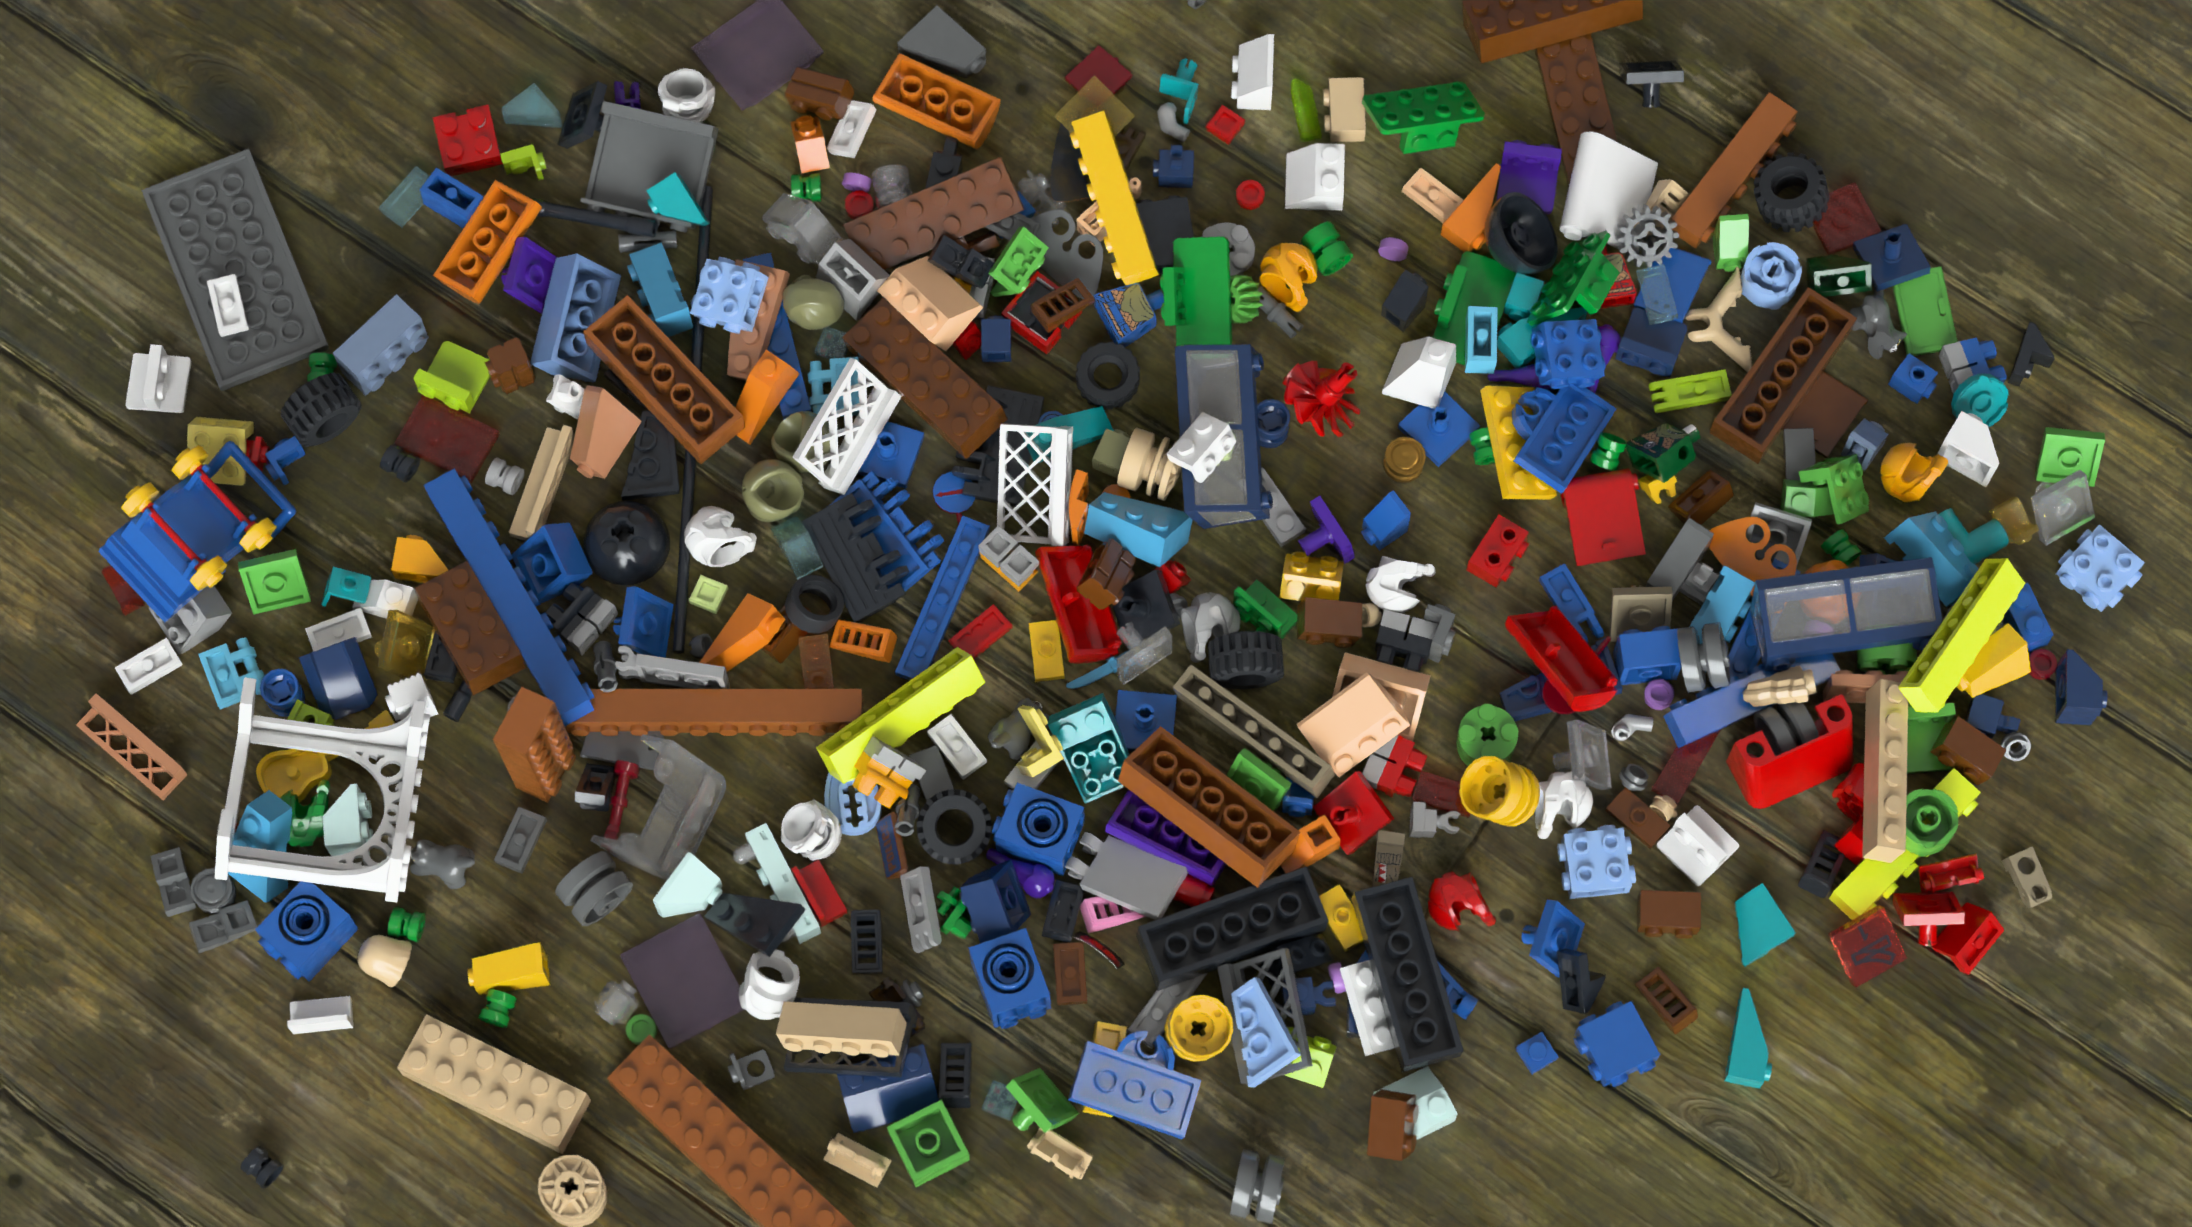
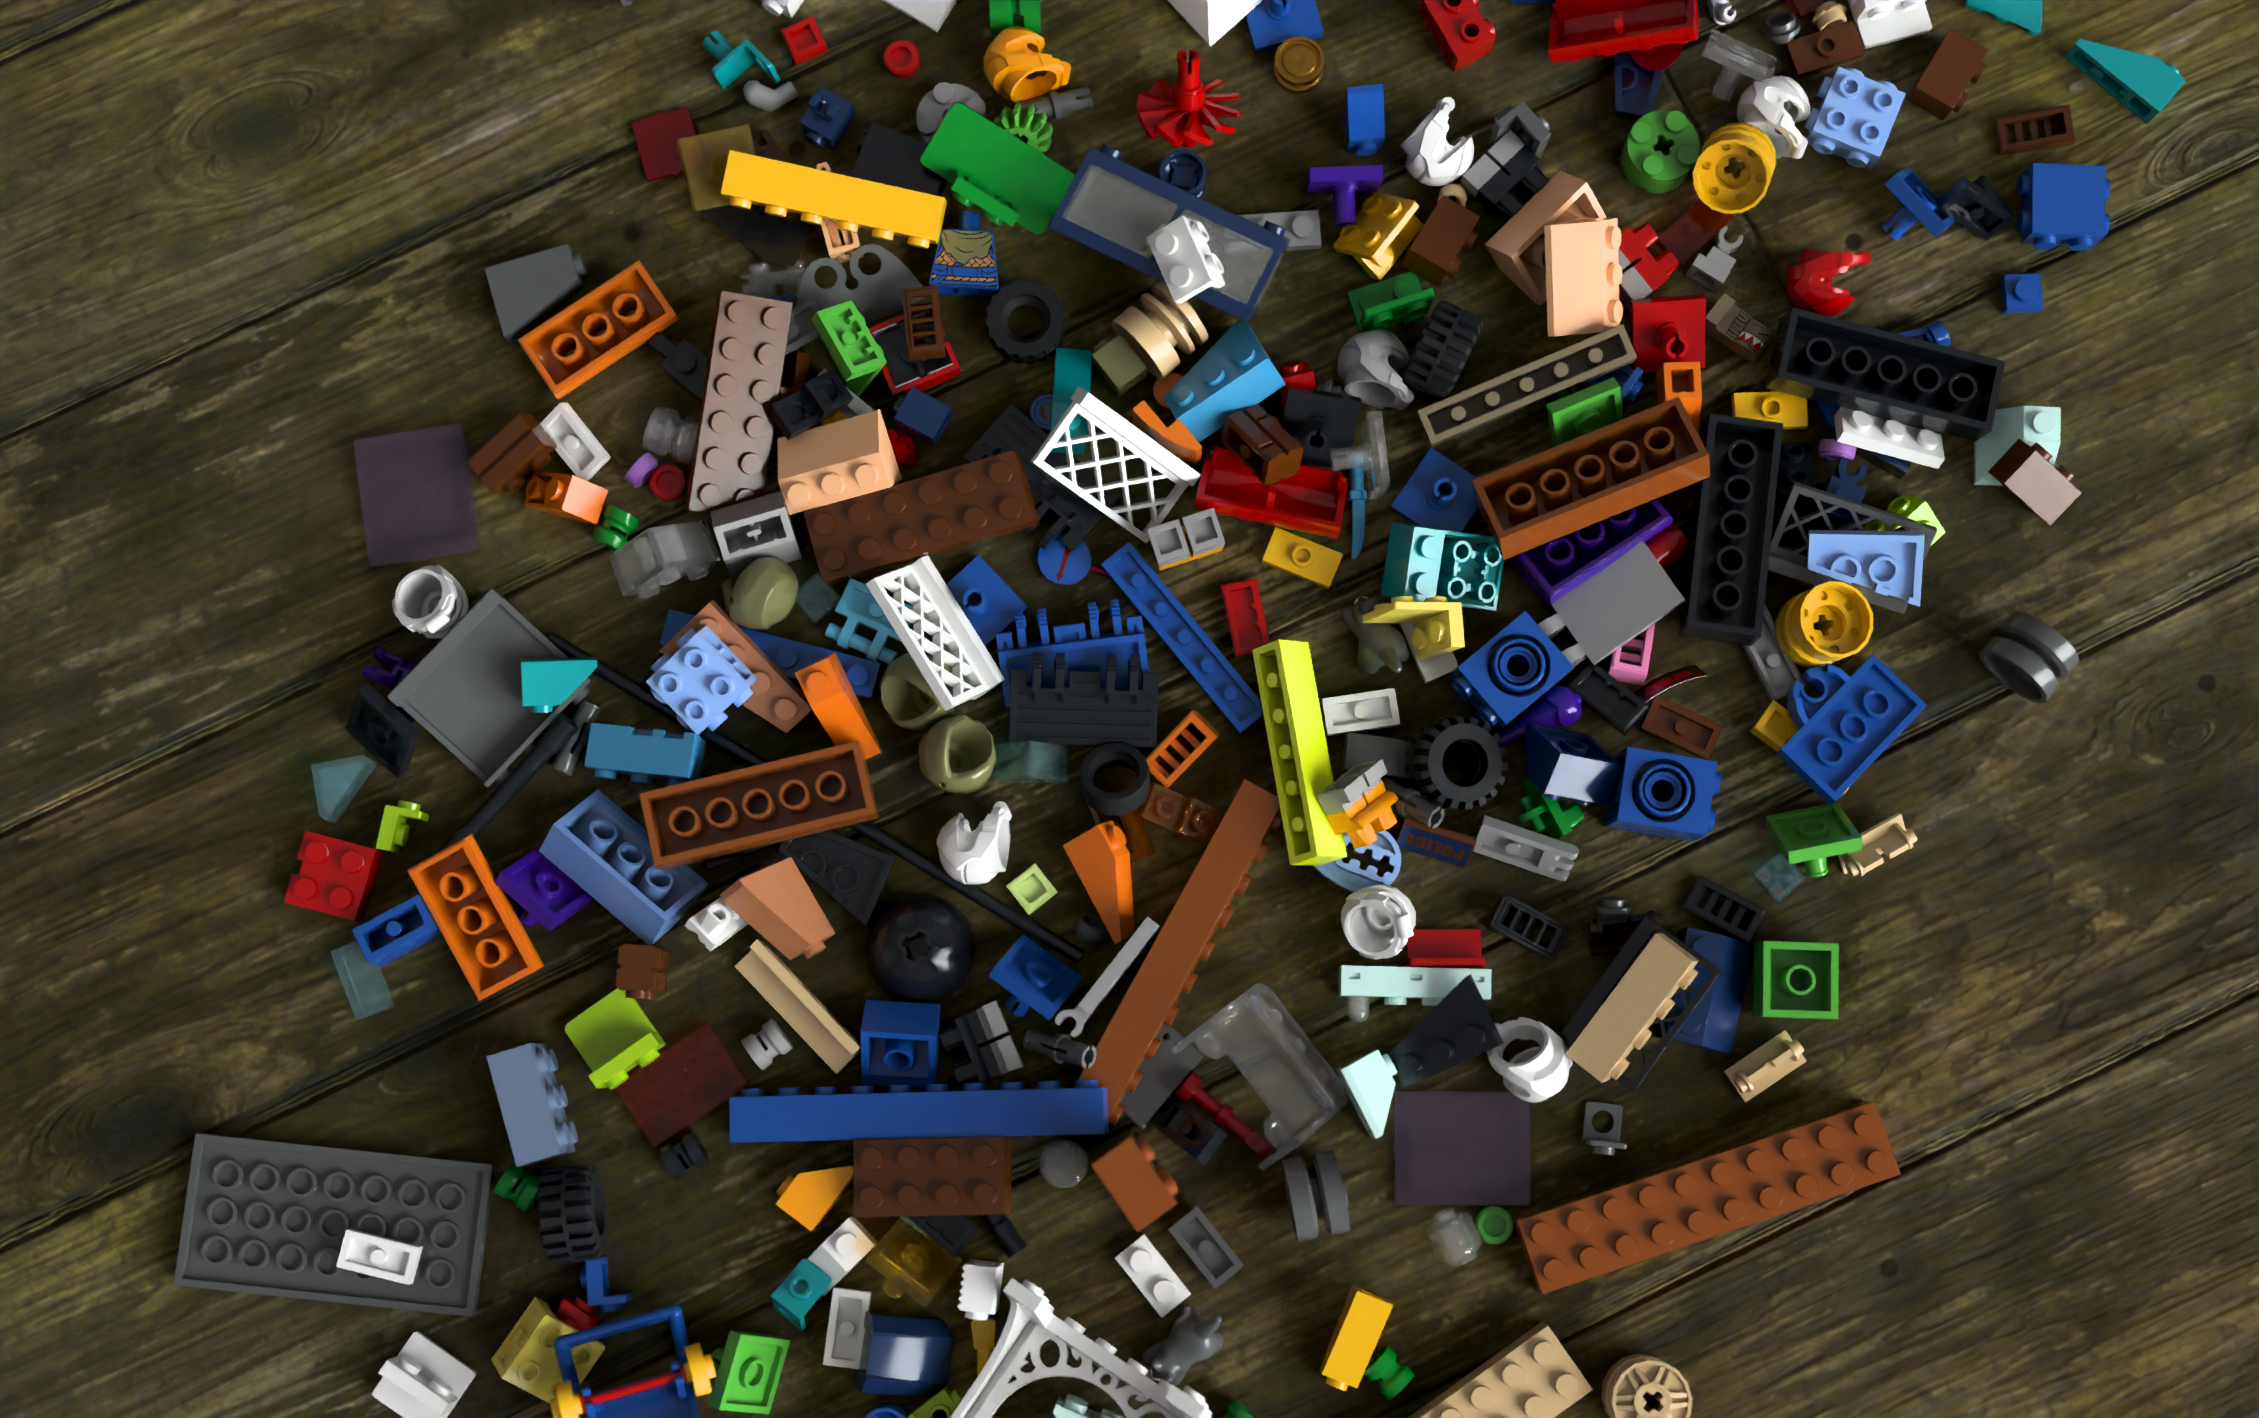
camera: 60 degrees left, 10 degrees up
none -> white plate [1115,1234,1191,1318]

